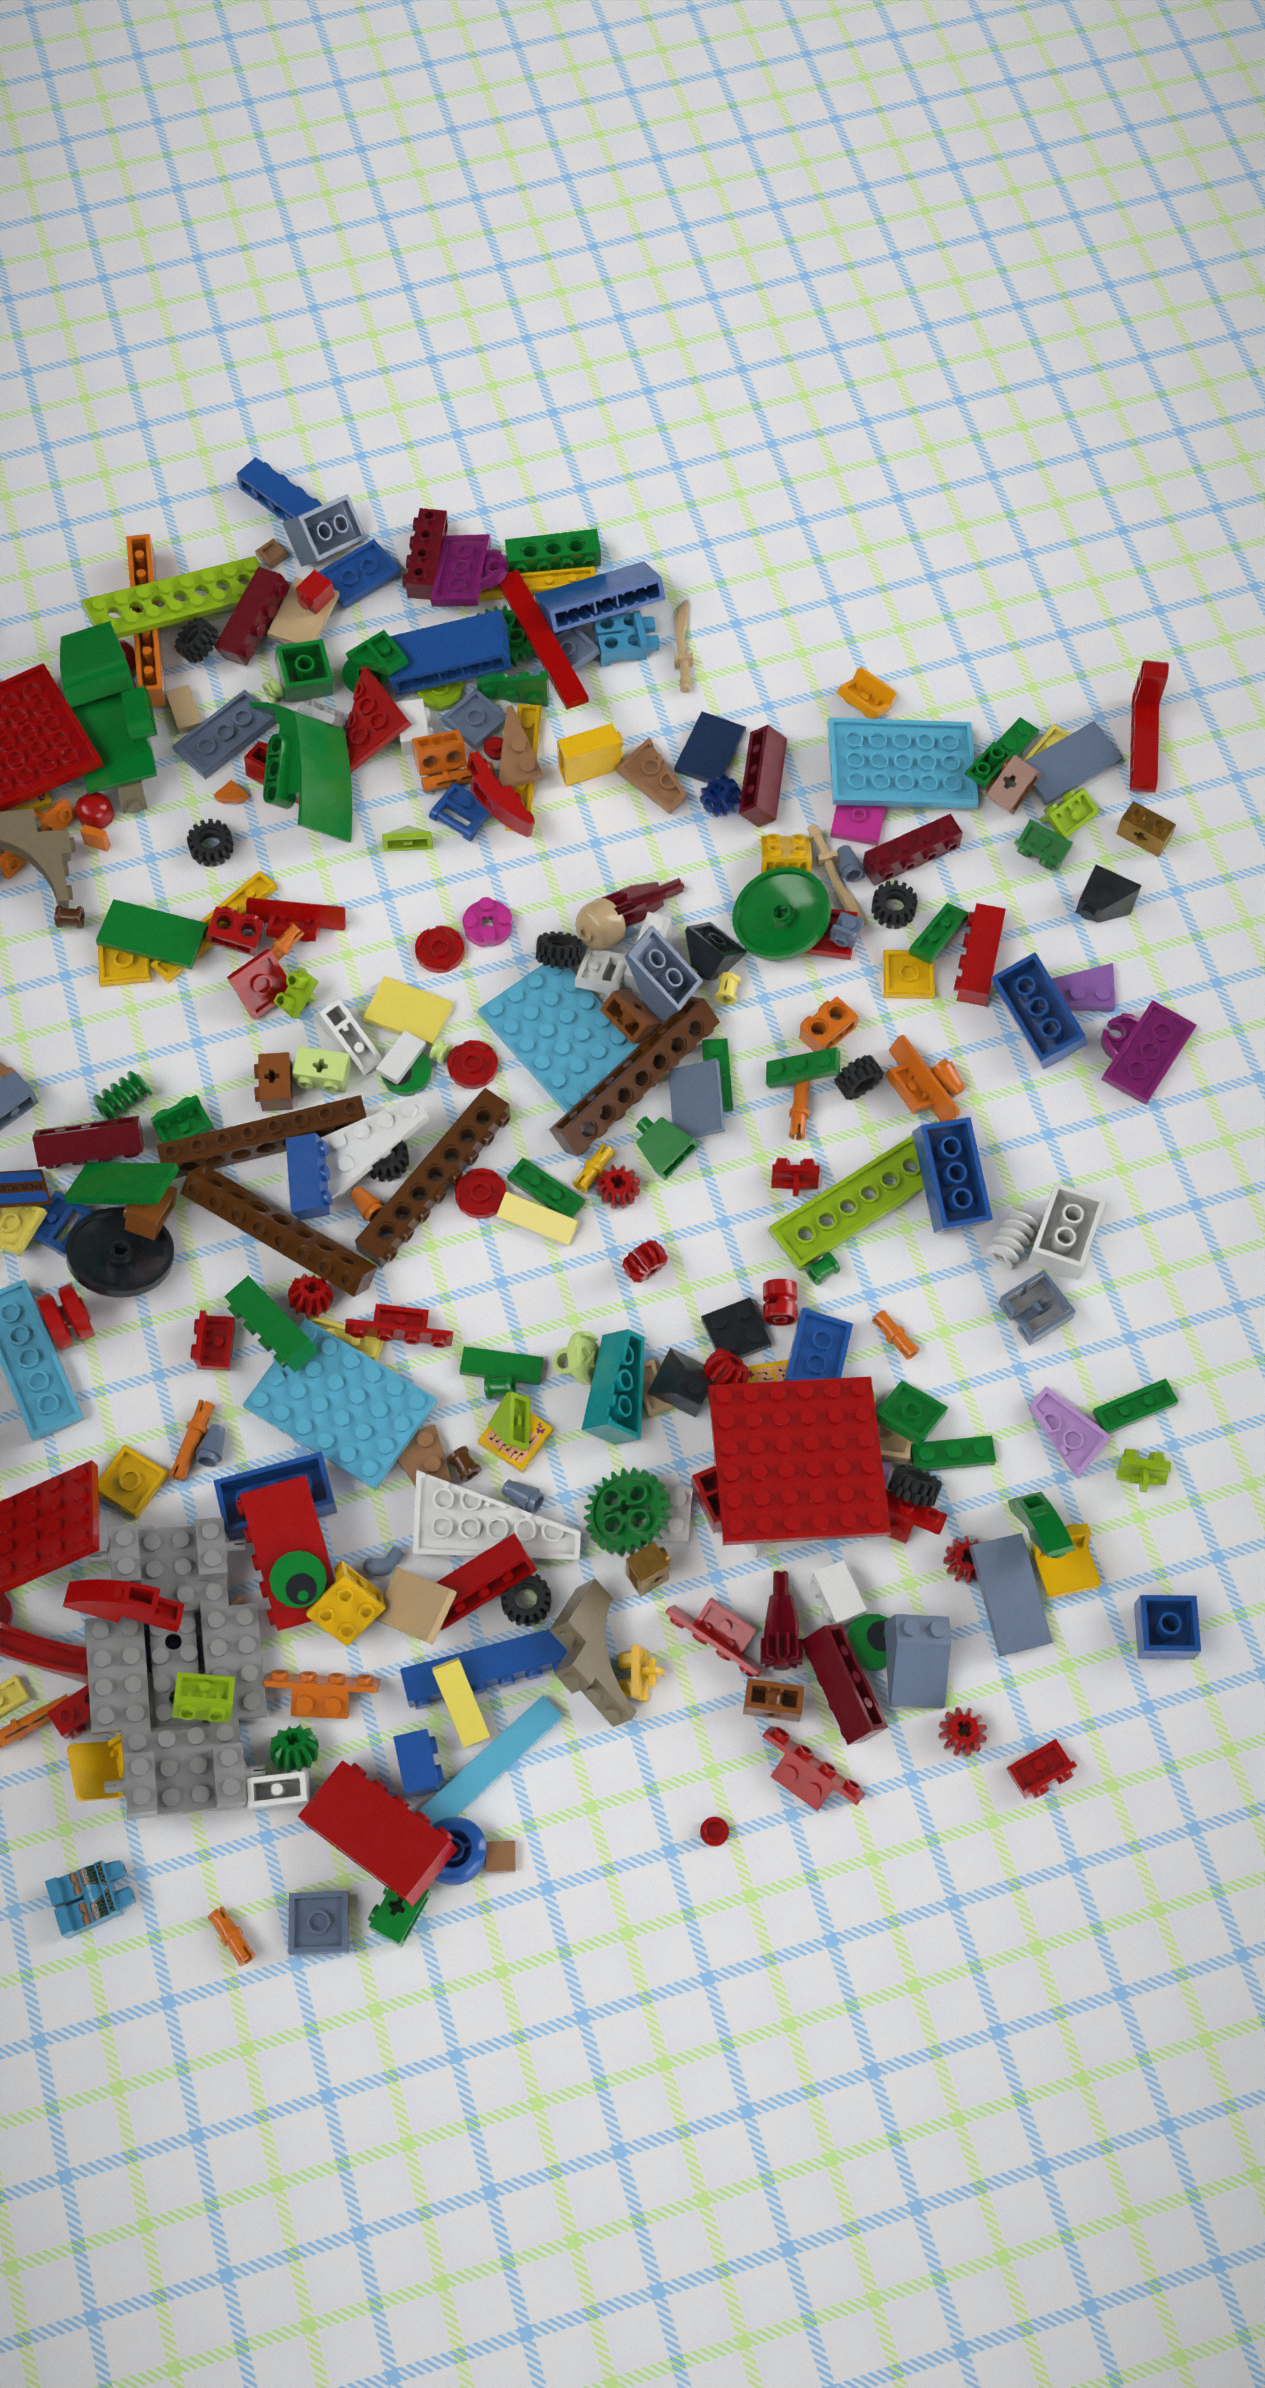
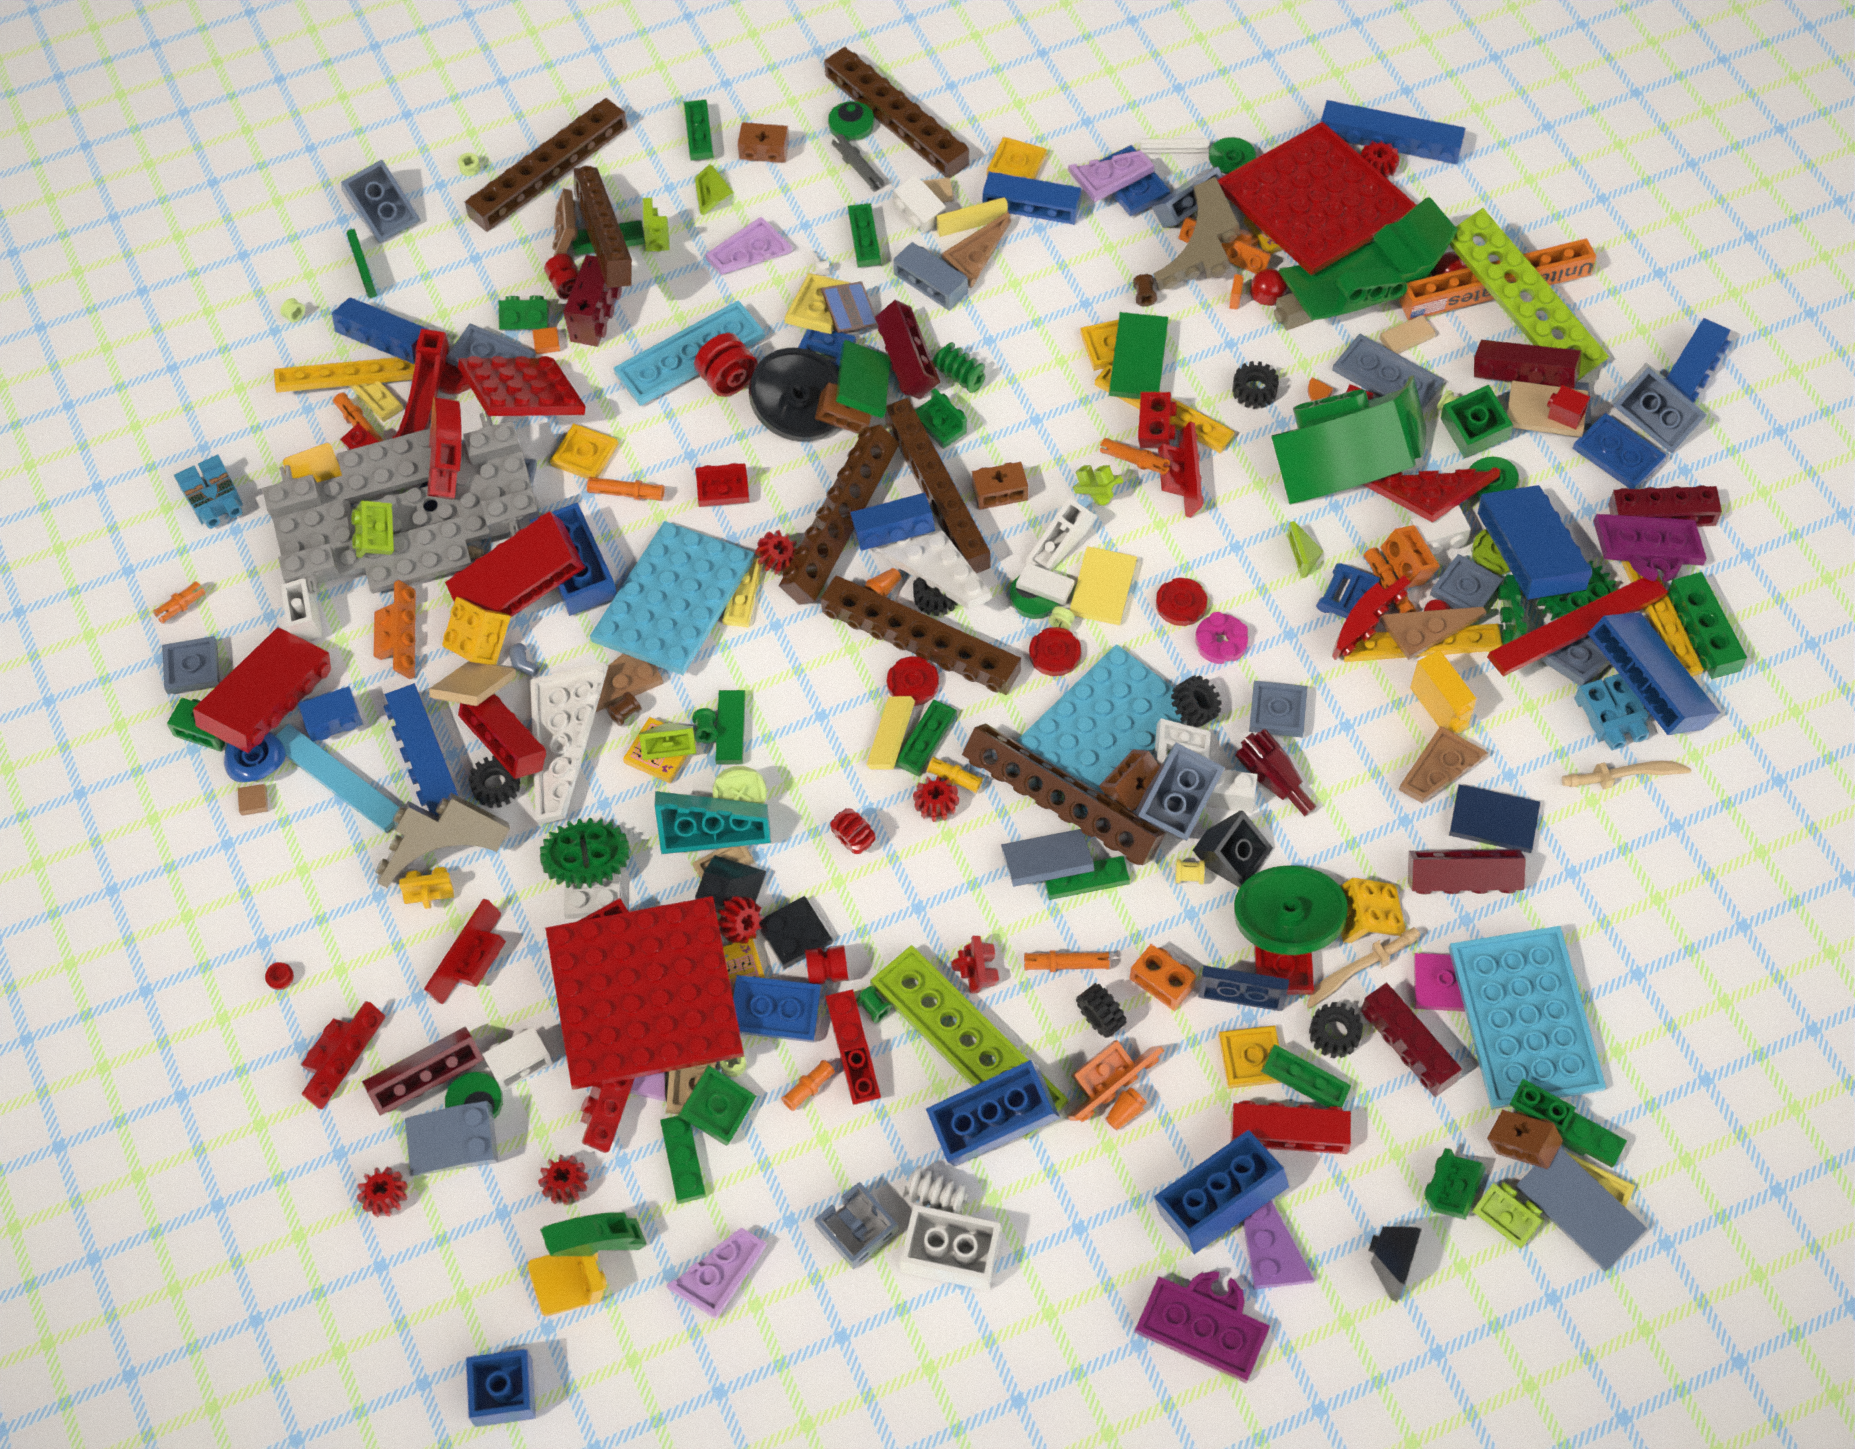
camera: 85 degrees right, 5 degrees down
black tyre [174,617,219,664] -> none
sand blue cone [195,1424,226,1467] -> none
green brick [224,1275,319,1373] -> none
plate [226,949,288,1020] -> none
medium nougat tile [255,538,289,570] -> none
green tile [269,1550,327,1608] -> none
green gear [269,1724,319,1773] -> none
yellowish green brick [292,1046,352,1093] -> none
light grey plate [297,700,348,729] -> none
green wing [345,630,409,676] -> none
red bracket [345,1303,454,1348] -> none
light yellow tile [432,1657,490,1748] -> none
sand blue cone [502,1479,544,1514] -> none
tan cylinder [575,898,626,950] -> none
pearl gold brick [626,1541,671,1597] -> none
green torso [636,1116,700,1180] -> none
clear blue gear [699,774,742,818] -> none
dark orange brick [743,1678,805,1722] -> none
dark red piece [760,1570,803,1671] -> none
green plate [766,1047,841,1088] -> none
sand blue bracket [830,911,865,949] -> none
light orange bracket [837,667,897,719] -> none
sand blue cone [837,845,864,882] -> none
black tyre [888,1464,942,1507] -> none
sand blue tile [969,1533,1053,1657] -> none
red bracket [1006,1739,1077,1799] -> none
green plate [1092,1378,1179,1434] -> none
pearl gold brick [1116,801,1176,857] -> none
lime hips [1116,1448,1171,1493] -> none
red beam [1130,660,1169,793] -> none
none -> red slope [825,989,881,1106]
none -> dark blue tile [1198,965,1289,1011]
none -> sand blue plate [1249,680,1307,738]

